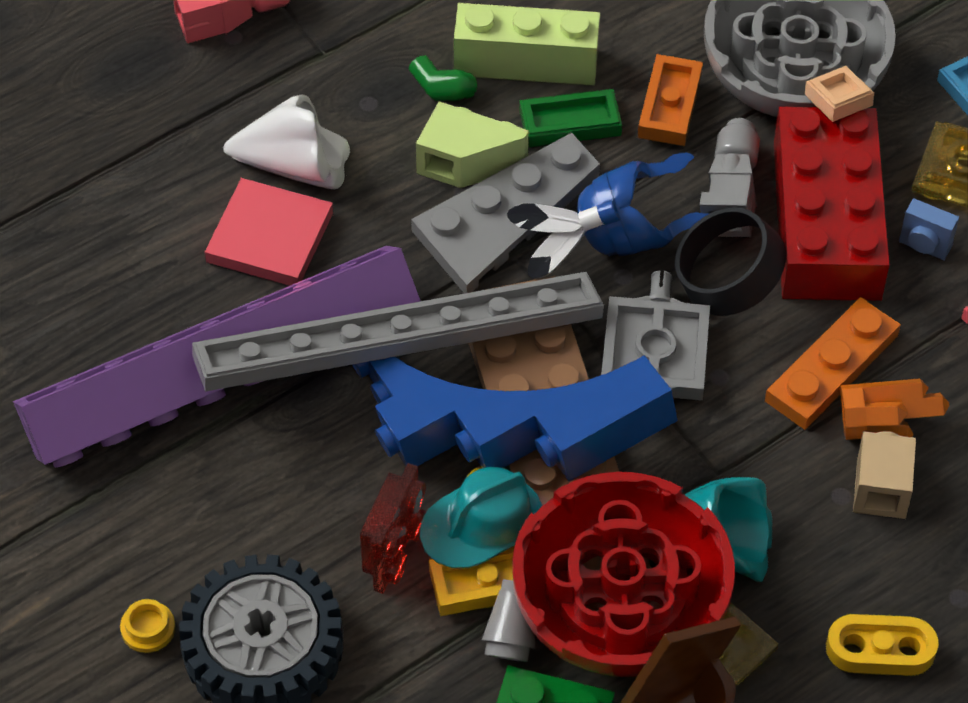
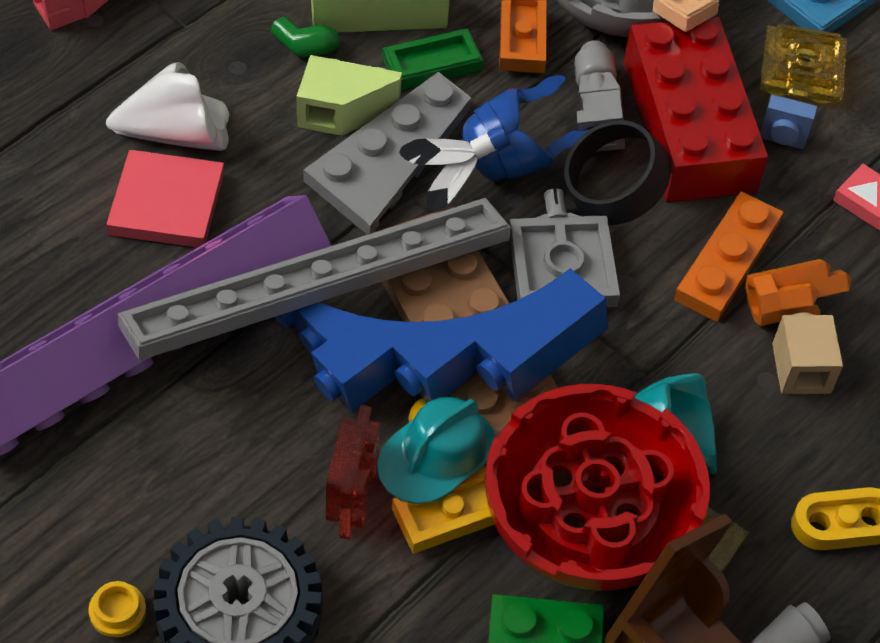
camera: 15 degrees left, 0 degrees up
light grey cone [482,580,535,662] -> none

